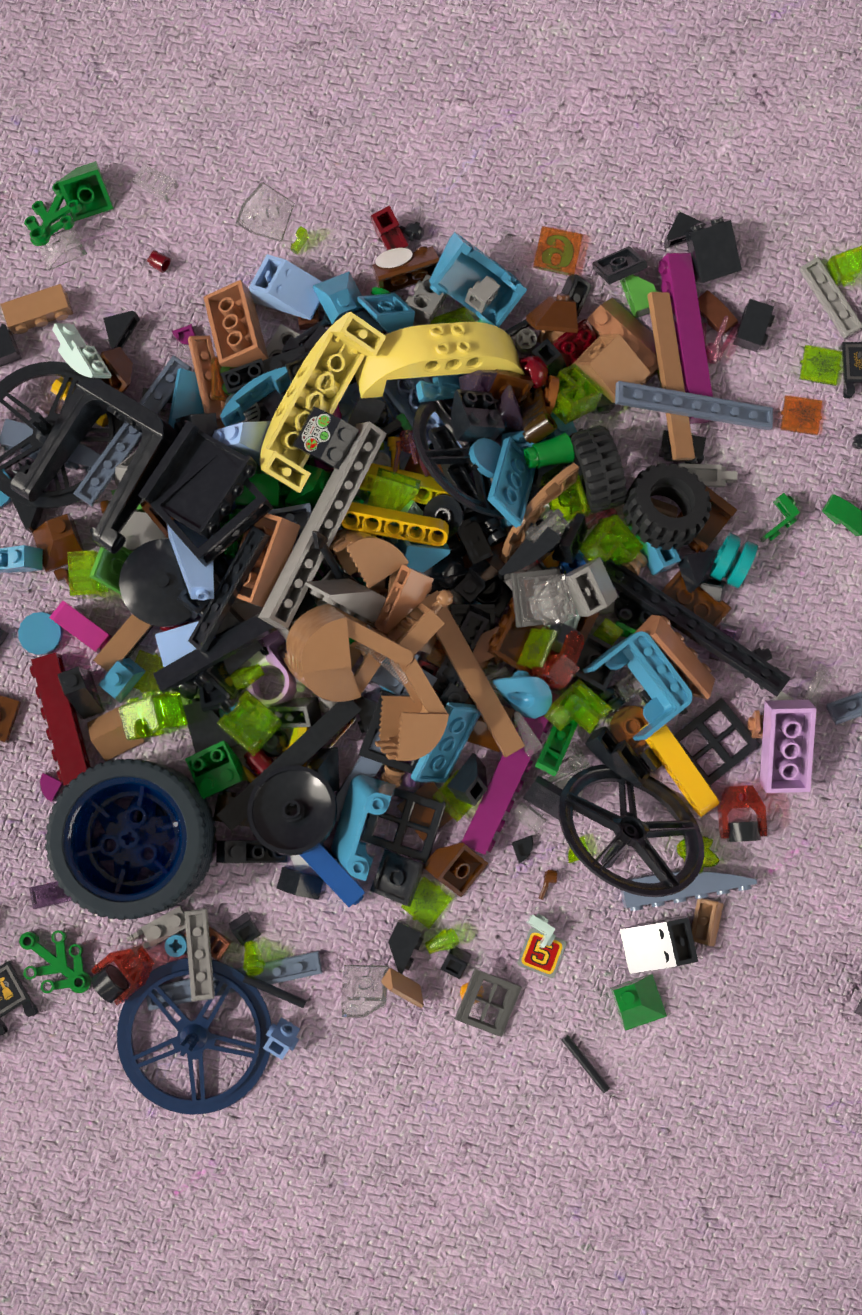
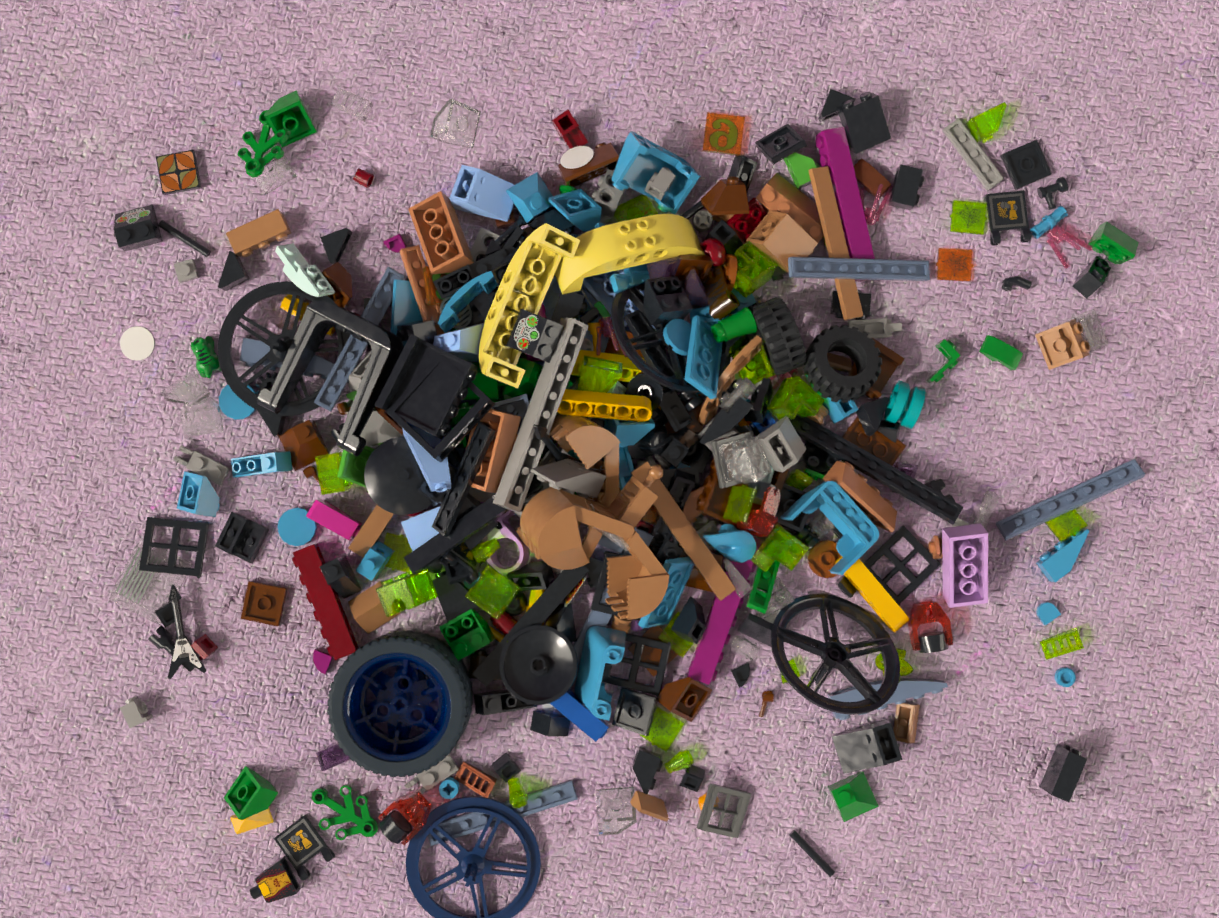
camera: 10 degrees left, 5 degrees up
light grey tile [184,909,215,1002] -> none
black bar [242,974,306,1008] -> none
medium blue brick [263,1017,300,1060] -> none
clear neon green tile [291,226,309,254] -> none
nougat slope [374,564,434,633] -> none
black piece [399,222,424,241] -> none
sticker [517,928,567,978] -> none
light aqua bracket [526,913,556,948] -> none
black slope [585,726,650,787] -> none

